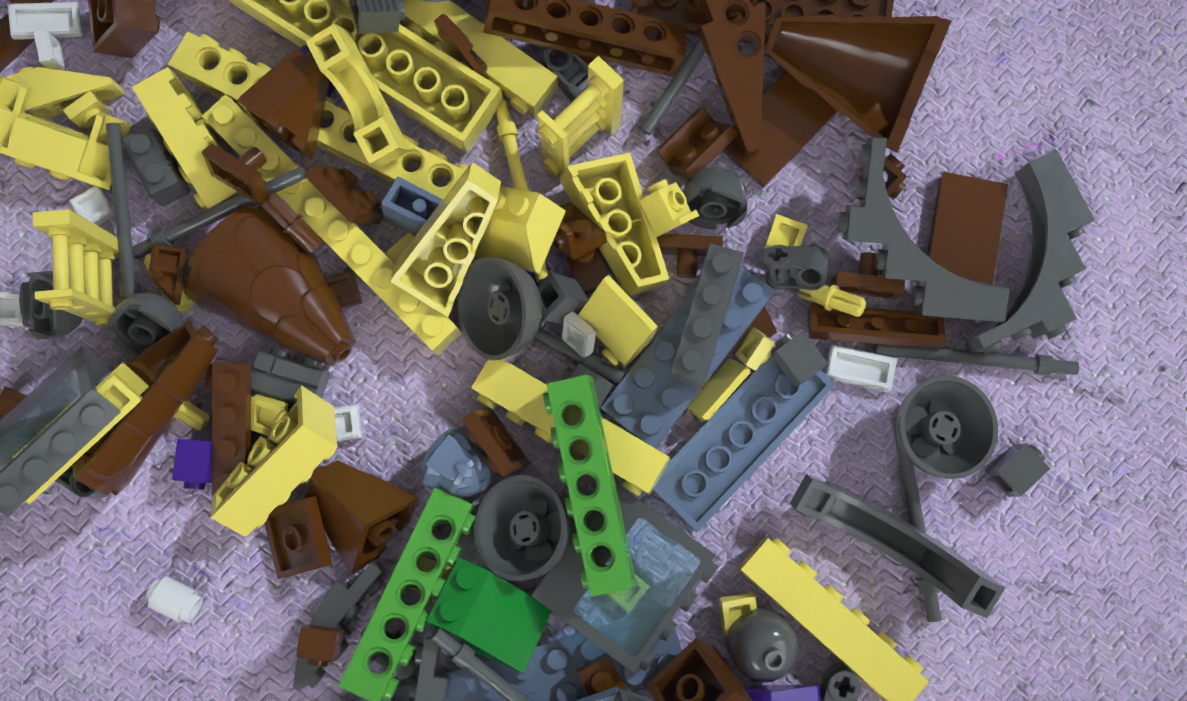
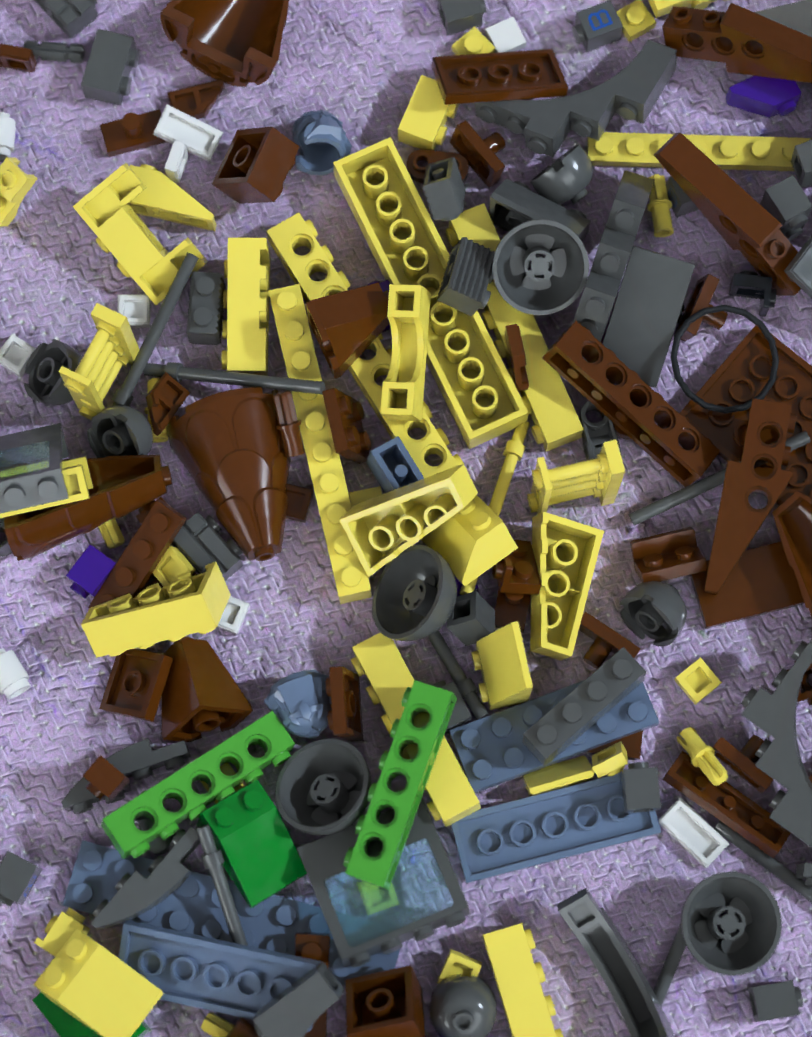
camera: 35 degrees right, 5 degrees down
light yellow plate [63,91,111,131] -> none
reddish brown tile [202,144,269,205] -> none
white tile [562,311,596,359] -> none
light yellow brick [639,179,699,237] -> none
dark grey piece [762,245,830,290] -> none

